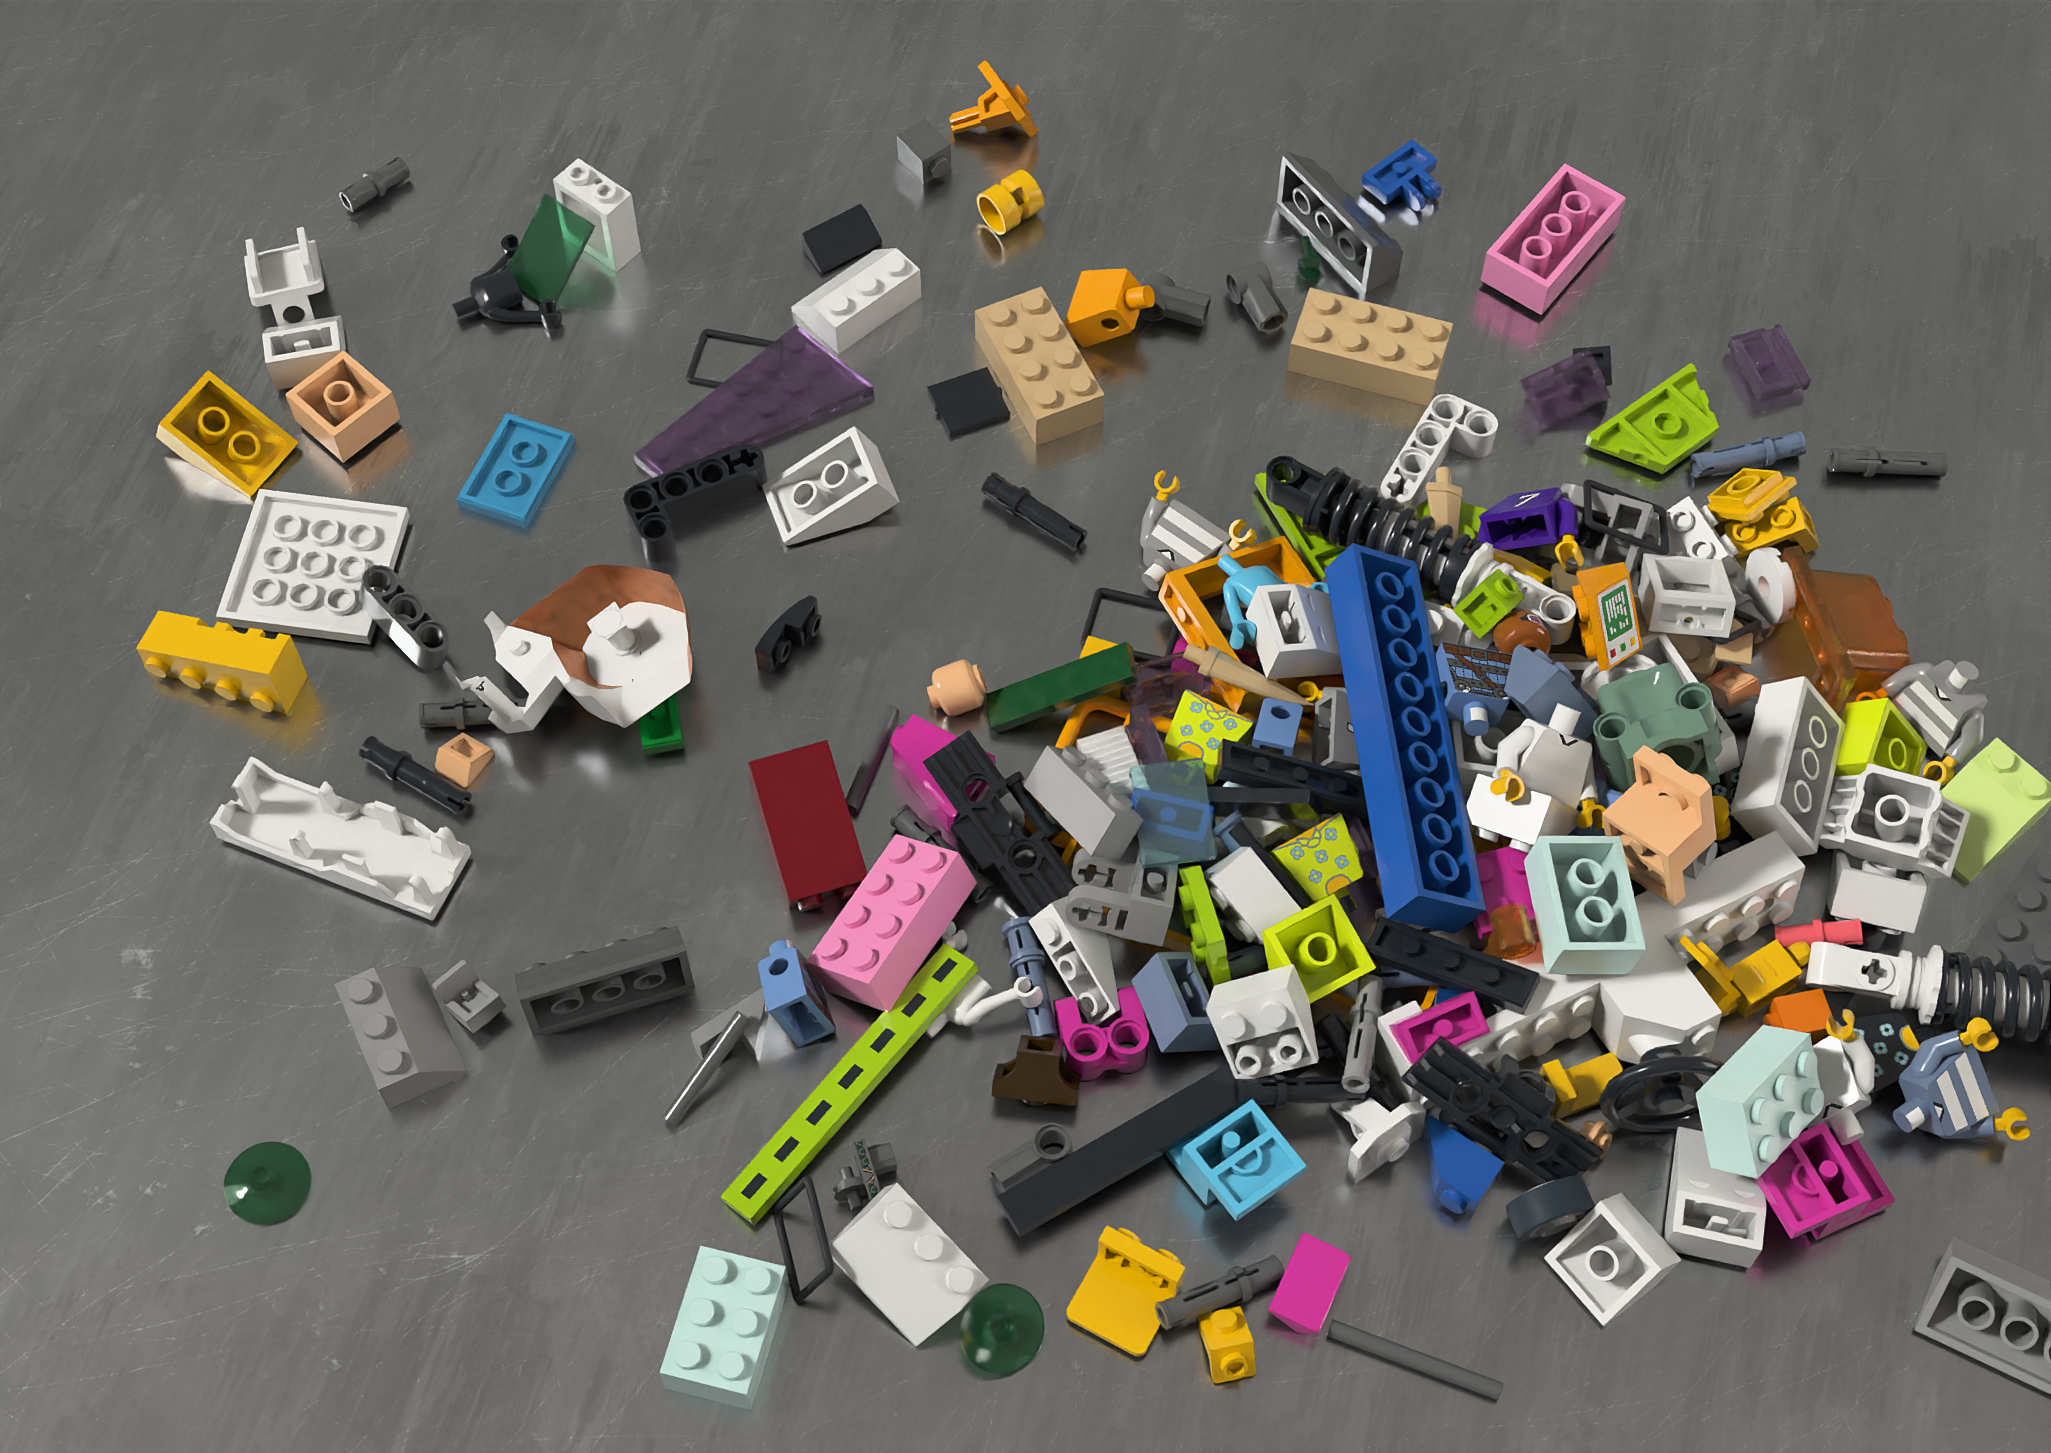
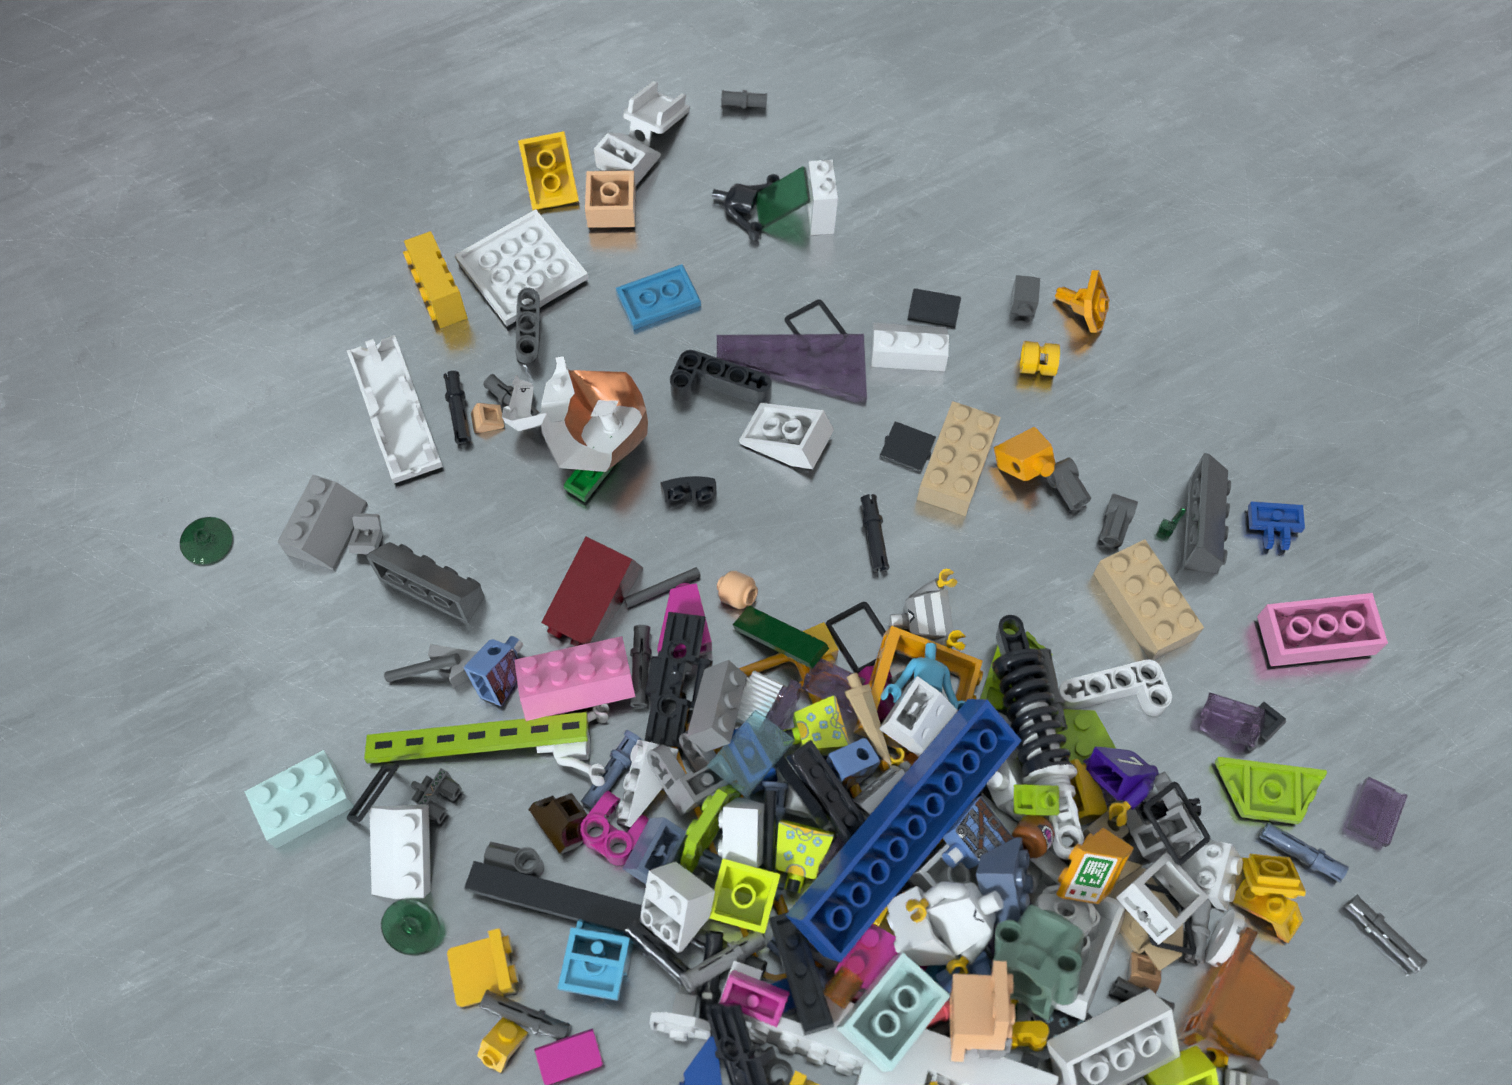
camera: 45 degrees right, 5 degrees up
tan bar [1425,467,1463,541] -> none

